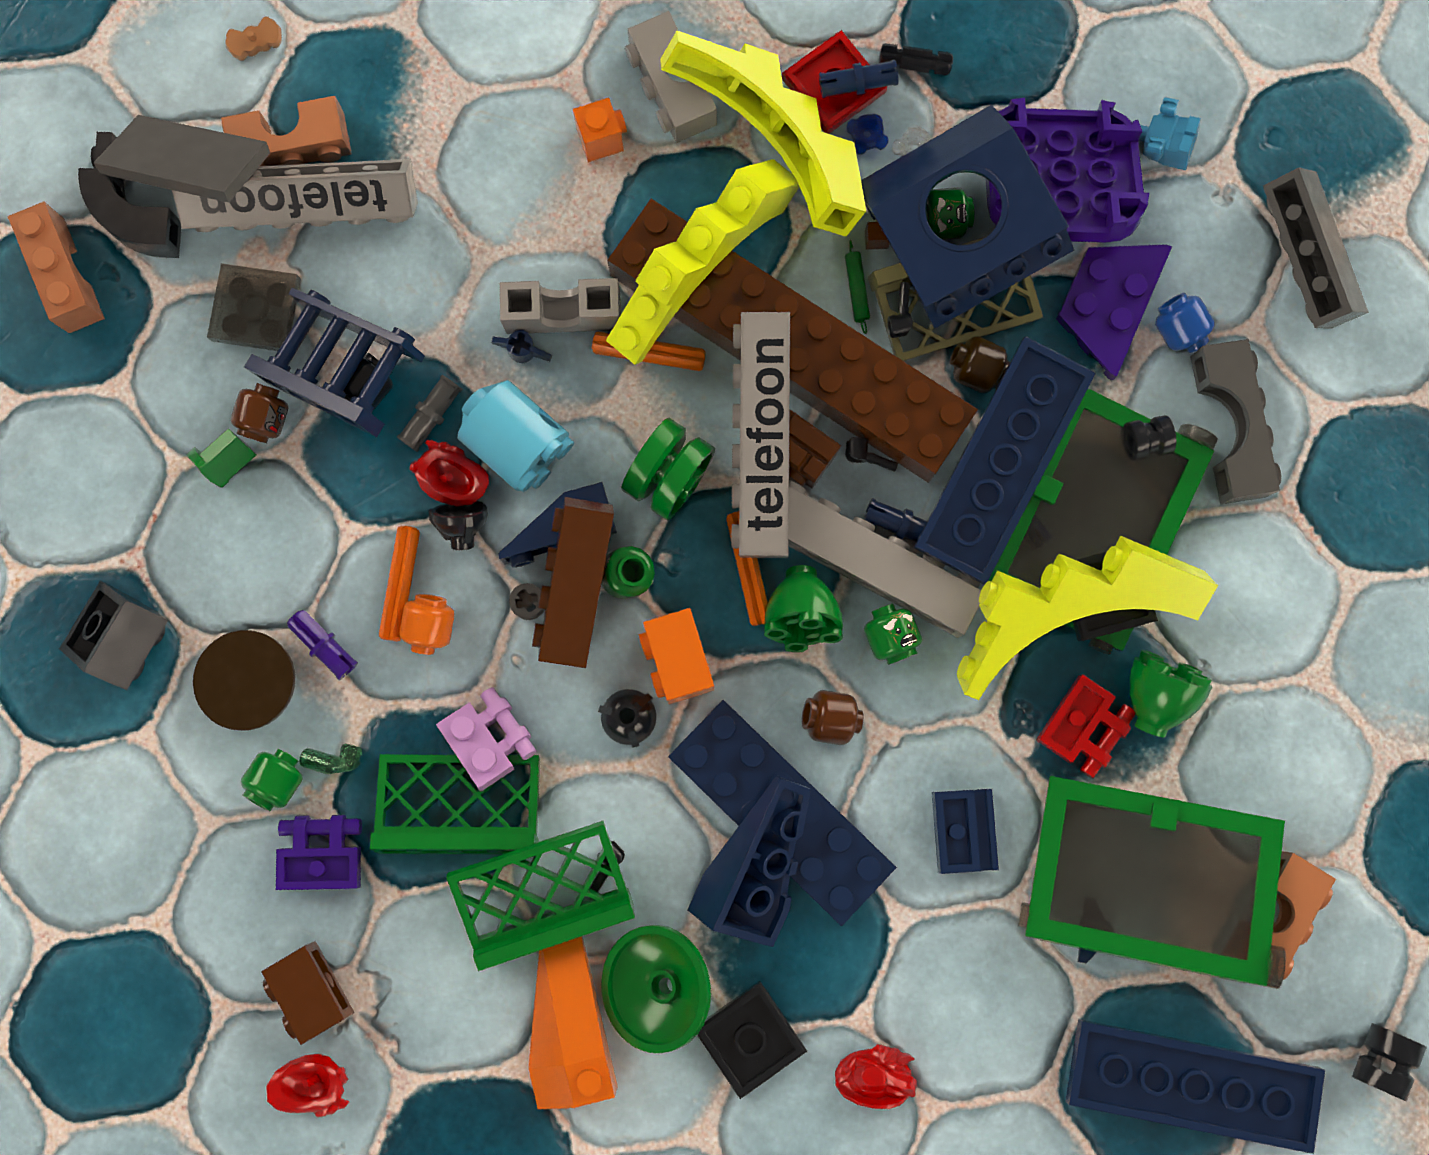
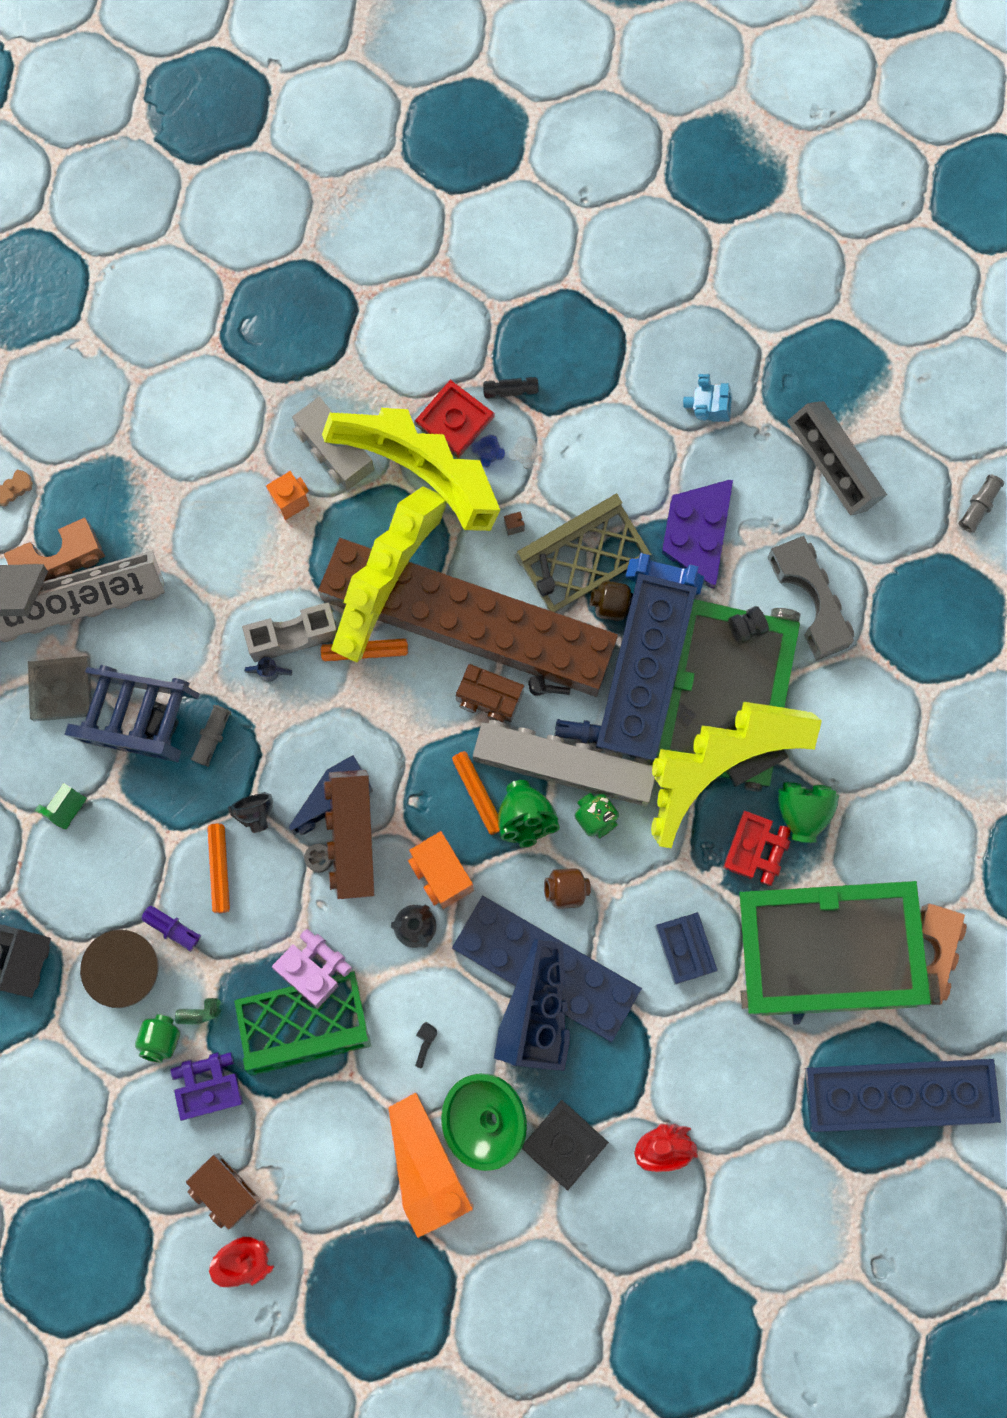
camera: 10 degrees left, 5 degrees down
reddish brown head [230,383,289,443] -> none
orange head [399,594,455,655] -> none
red hat [410,440,489,506] -> none
green fence [446,820,635,971] -> none
medium azure cylinder [457,380,574,492] -> none
green head [601,546,655,599] -> none
green wheel [621,418,715,521] -> none
light grey brick [731,312,790,558] -> none
dark blue pin [819,60,898,98] -> none
green piece [844,239,871,335] -> none
dark blue panel [861,105,1074,328] -> none
green head [926,188,975,240] -> none
dark purple tile [985,98,1149,243] -> none
blue head [1155,293,1215,353] -> none
none -> blue piece [625,553,704,595]

